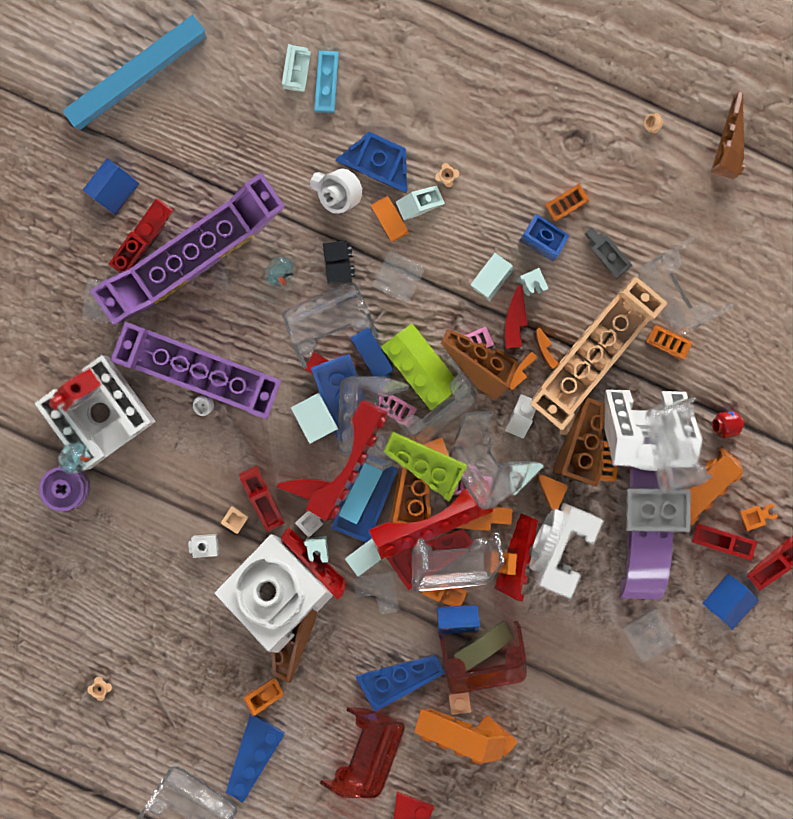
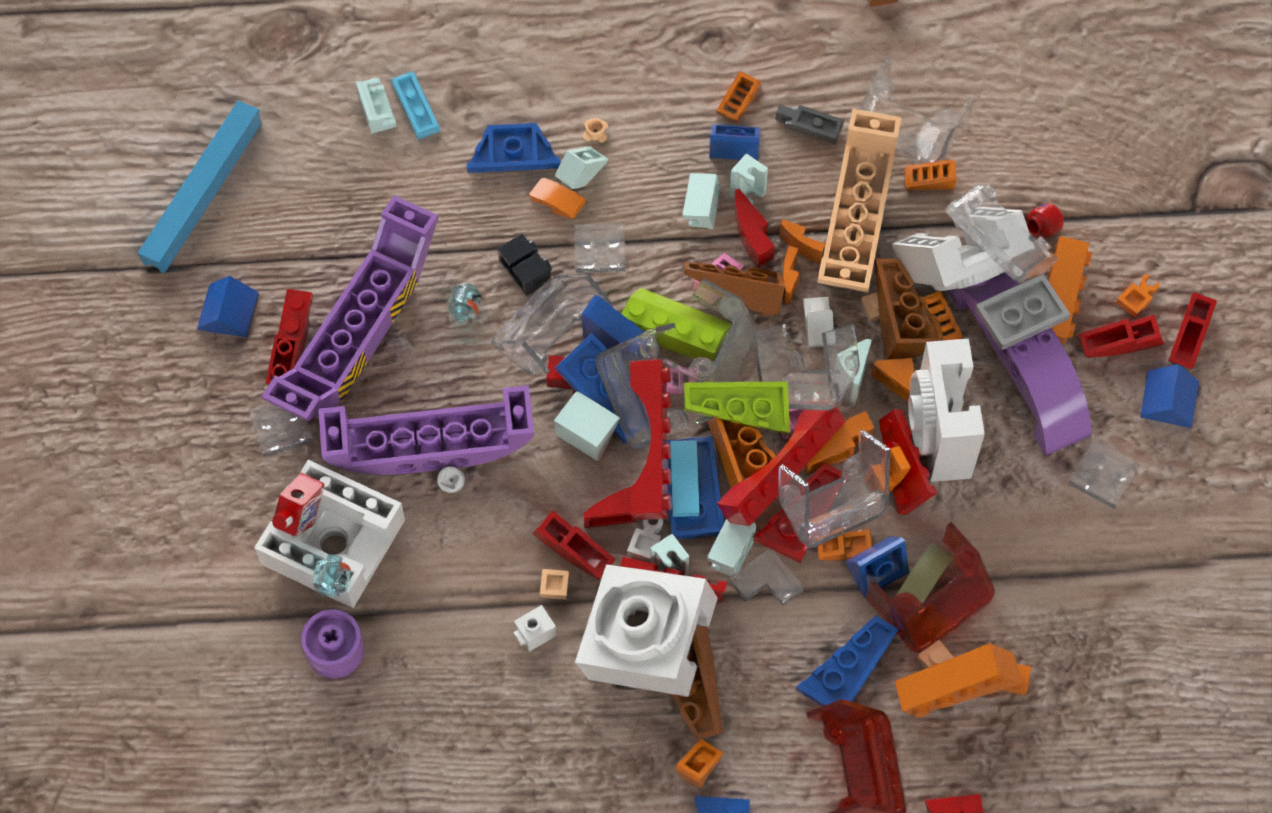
camera: 30 degrees left, 25 degrees down
white piece [310,169,362,214] -> none

